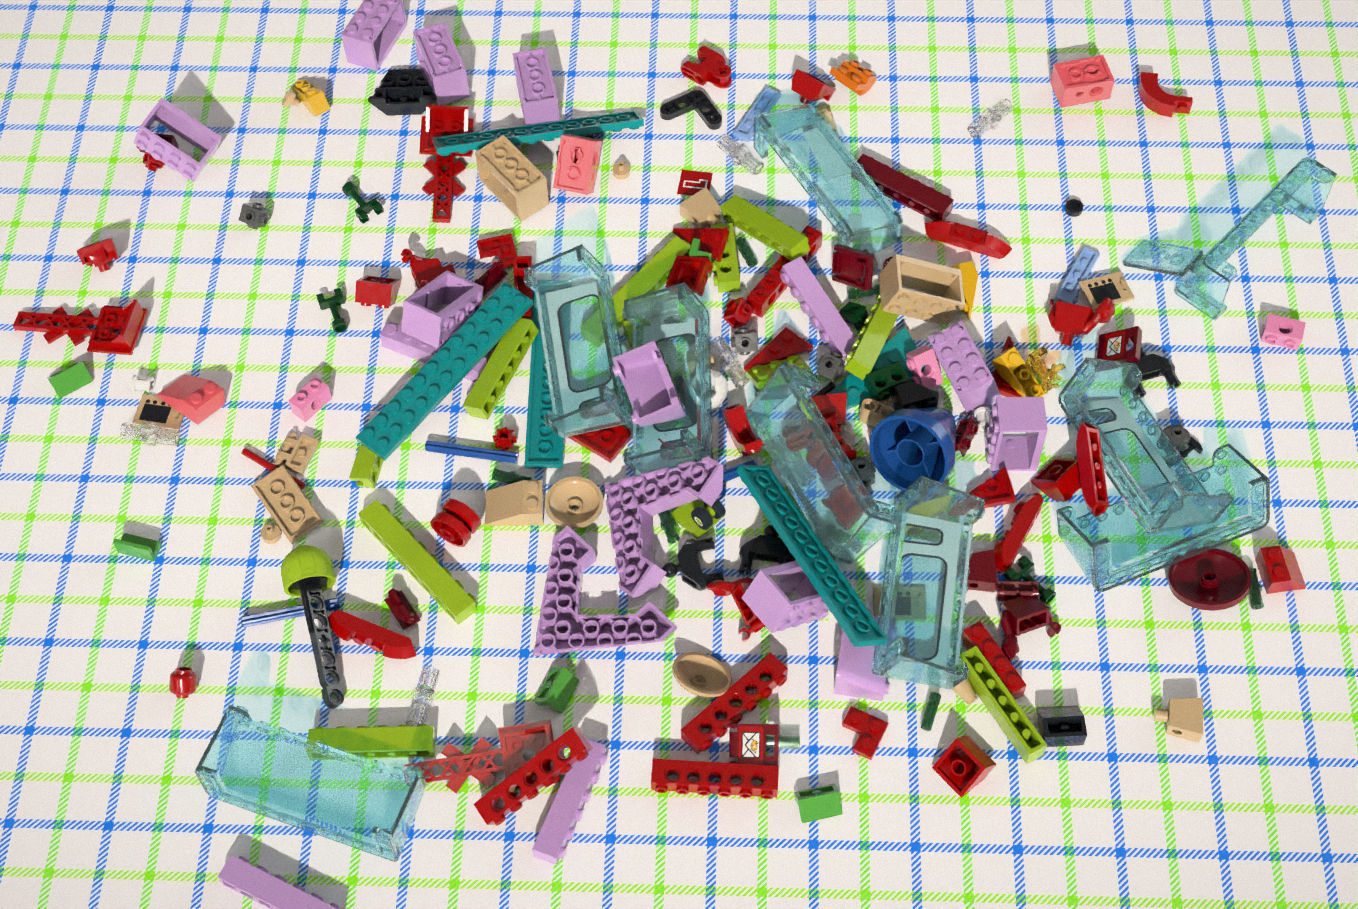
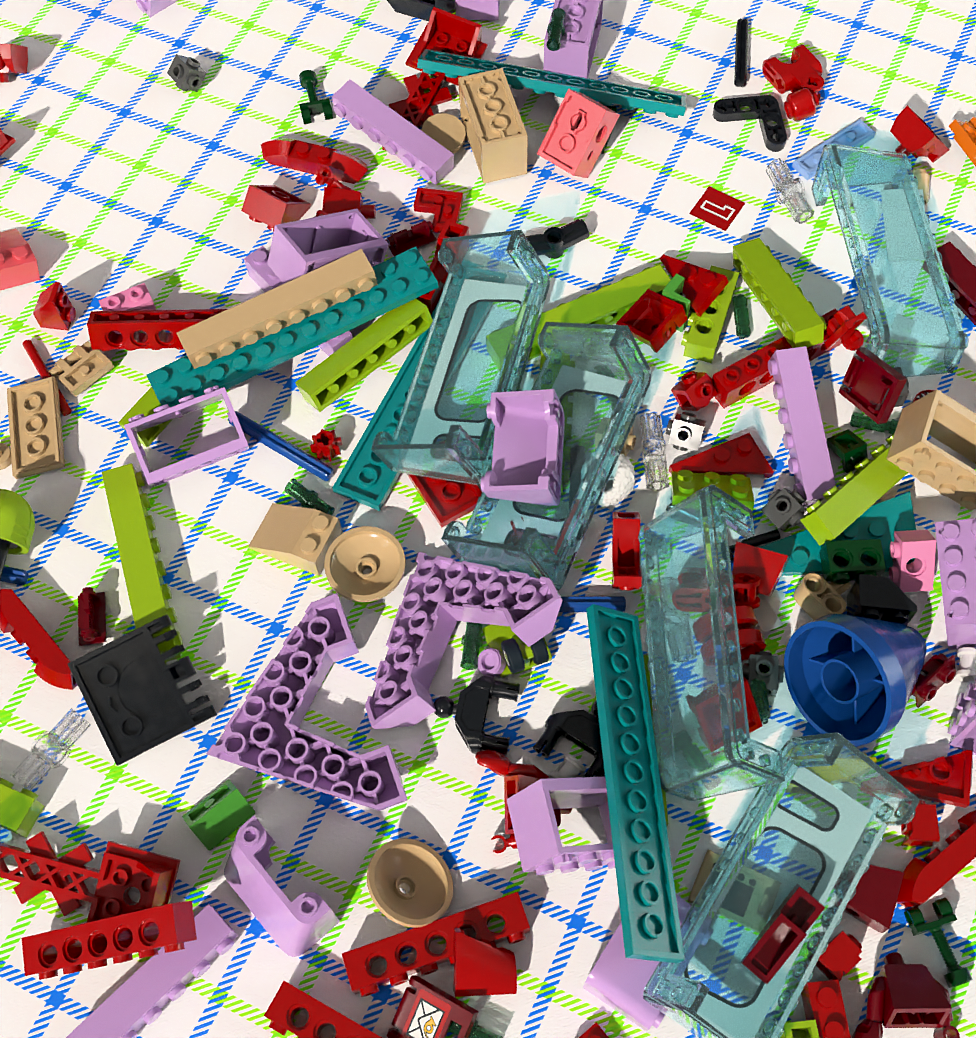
camera: 25 degrees right, 5 degrees up
dark green bar [316,288,348,333] -> none
red wheel [430,498,481,547] -> none
tan tile [613,161,630,180] -> none
tan torso [679,187,721,228] -> none
dark red hinge [997,581,1039,601] -> none
none -> red slope [33,282,76,331]
none -> black hinge [67,615,217,766]
none -> red brick [87,309,228,351]
none -> lavender hose [124,385,250,487]
none -> tan brick [177,249,378,369]
none -> lavender windscreen [224,816,340,957]
none -> red brick [261,139,368,184]
none -> lavender brick [332,79,454,185]
none -> tan tile [421,113,466,154]
none -> red slope [453,928,517,997]
none -> lavender tile [477,648,506,677]
none -> black piece [517,219,589,259]
none -> clear green pin [546,8,566,51]
none -> black axle [734,18,749,88]
none -> dark red slope [741,883,825,985]
none -> clear green axle [749,678,771,724]
none -> red head [783,88,819,122]
none -> red window [811,931,863,982]
none -> red hips [824,305,868,351]
none -> red window [899,799,940,847]

